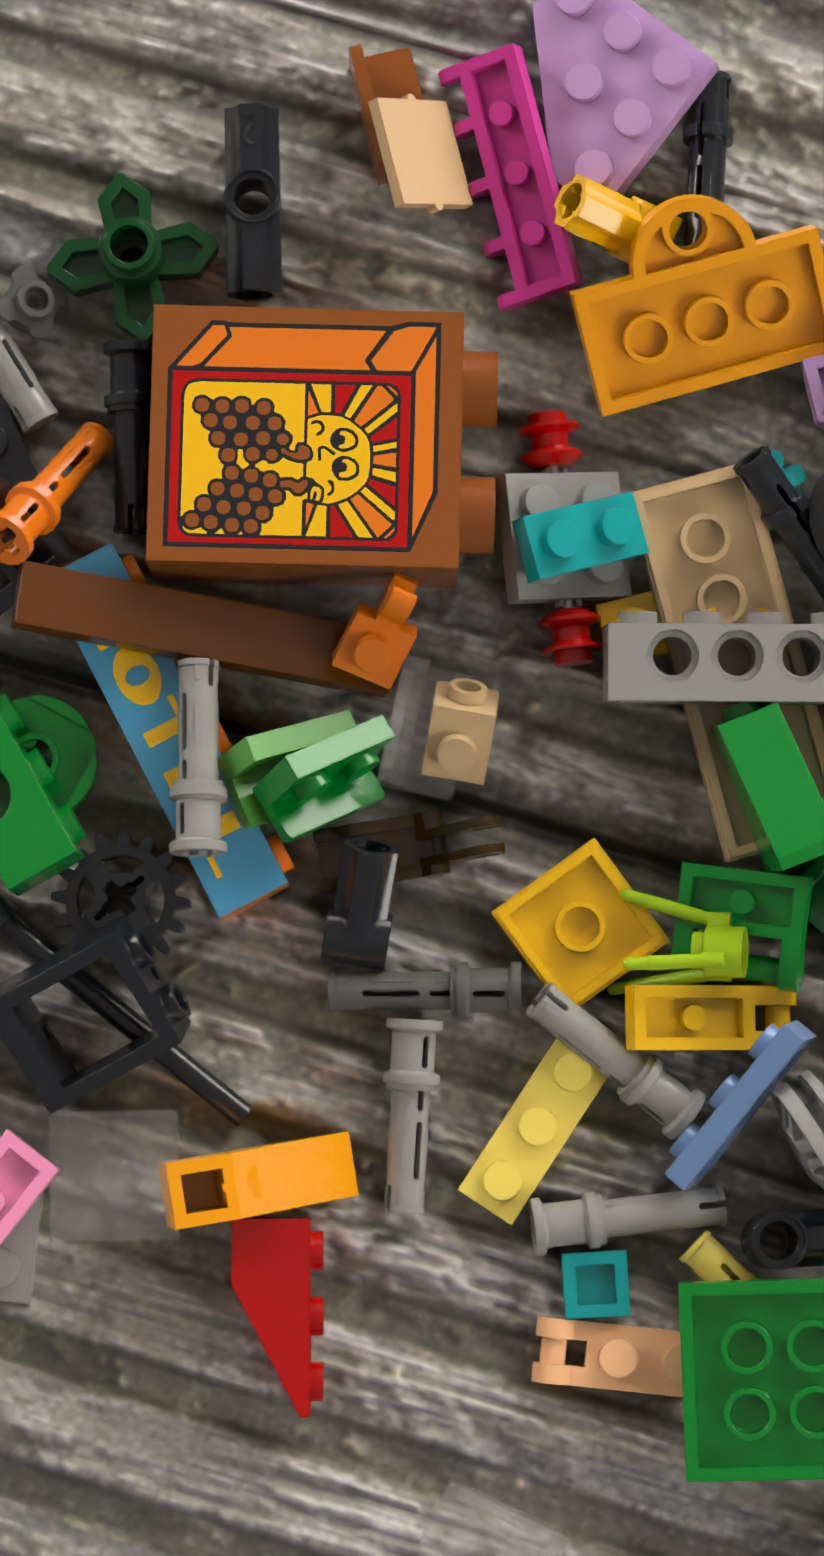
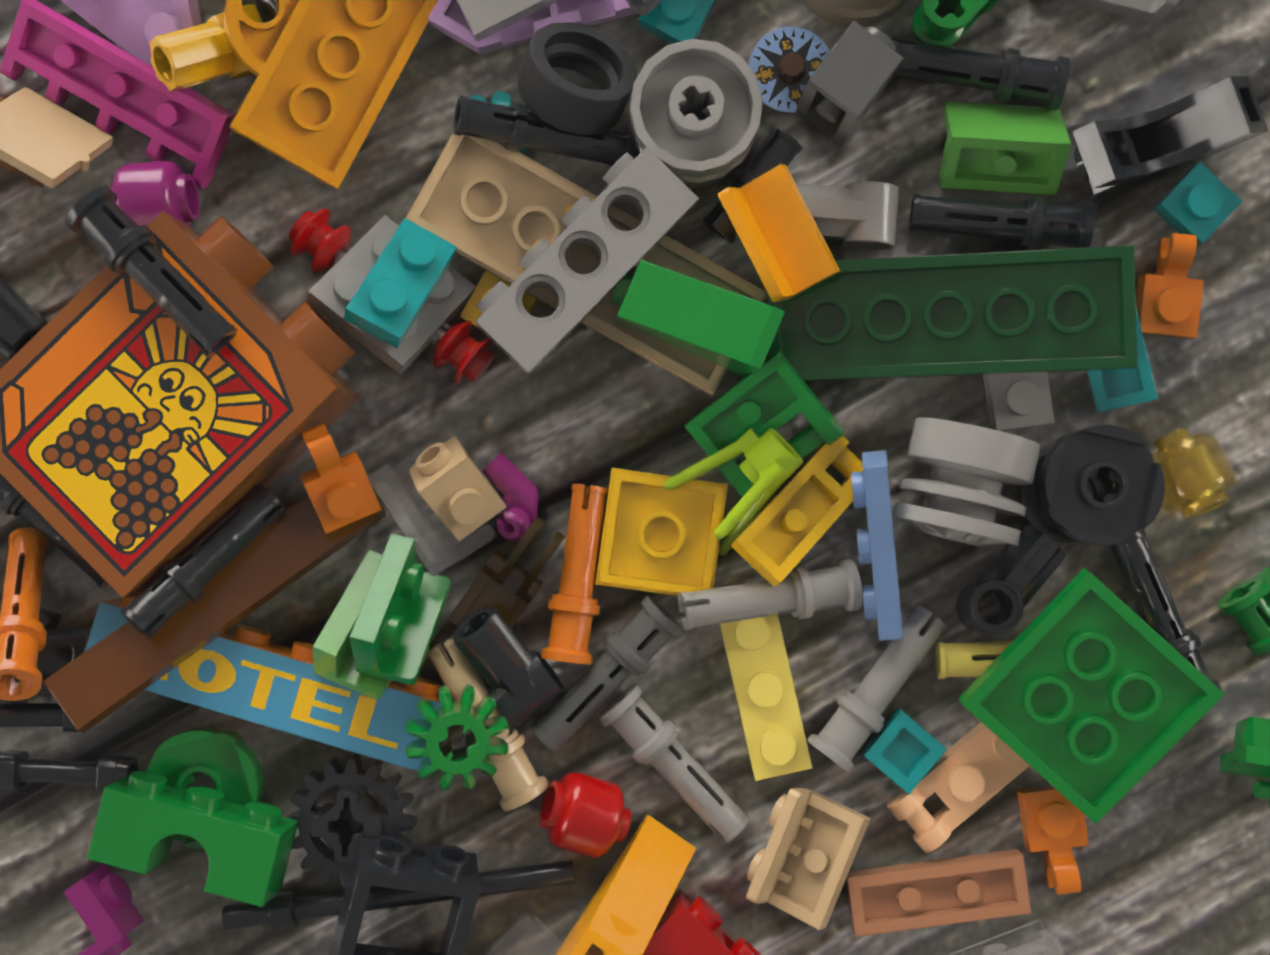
camera: 40 degrees left, 5 degrees up
light grey pin [169,657,228,858] -> none
none -> black pin [66,186,238,358]
none -> magenta head [110,160,200,227]
none -> black pin [120,484,285,640]
none -> green gear [405,685,509,790]
none -> tan pin [426,636,550,812]
none -> magenta arm [482,452,539,541]
none -> red head [539,772,631,858]
none -> orange pin [541,484,609,665]
none -> tan bracket [746,788,871,930]
none -> nougat plate [845,849,1031,937]
none -> orange plate [1017,786,1089,895]

